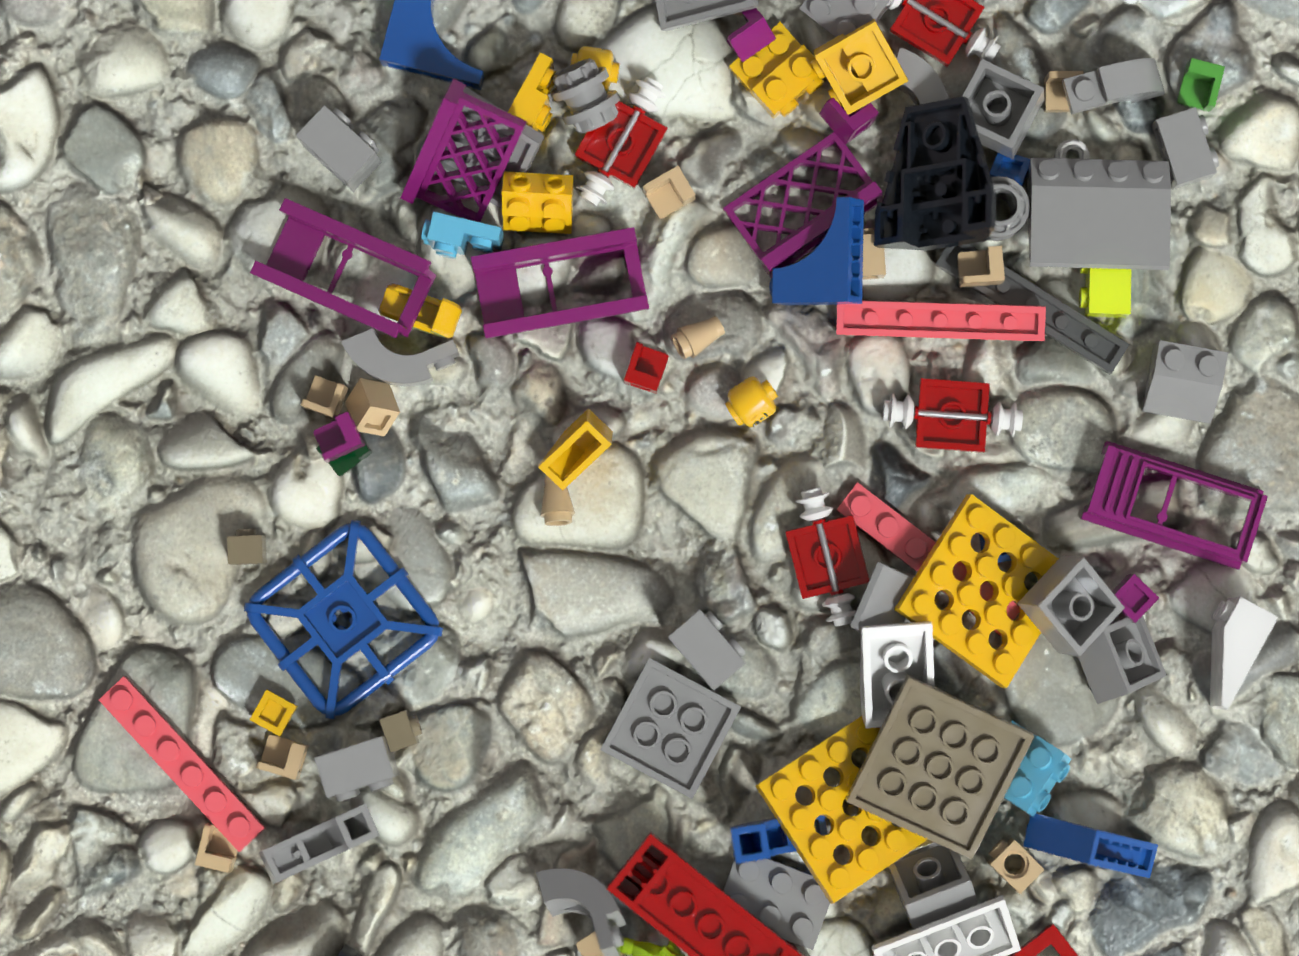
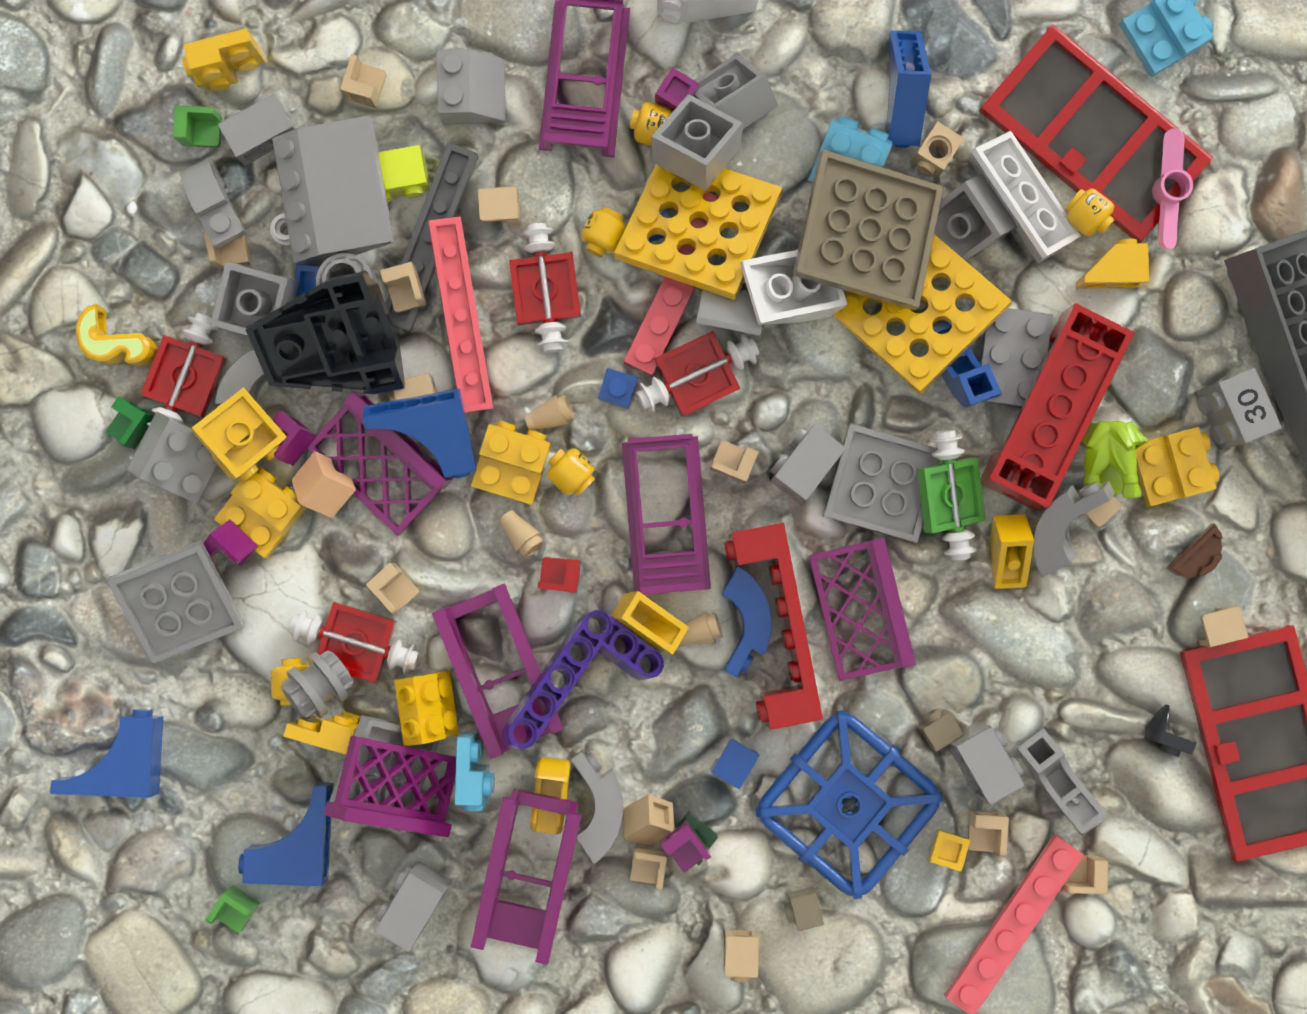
camera: 105 degrees left, 0 degrees up
none -> yellow plate [182,28,266,91]
none -> light nougat piece [291,451,356,518]
none -> tan panel [340,54,387,108]
none -> yellow plate [471,420,552,506]
none -> tan panel [478,186,521,227]
none -> dark purple beam [502,610,664,750]
none -> tan cone [524,395,575,431]
none -> yellow head [580,207,626,257]
none -> blue plate [598,368,638,409]
none -> magenta piece [622,434,711,595]
none -> yellow head [629,102,673,146]
none -> tan panel [710,440,759,484]
none -> blue panel [710,739,760,789]
none -> blue arch [721,566,772,677]
none -> tan brick [723,929,759,982]
none -> red plate [724,523,823,730]
none -> magenta fence [809,537,916,681]
none -> bright green plate [917,429,986,560]
none -> yellow slope [990,514,1034,589]

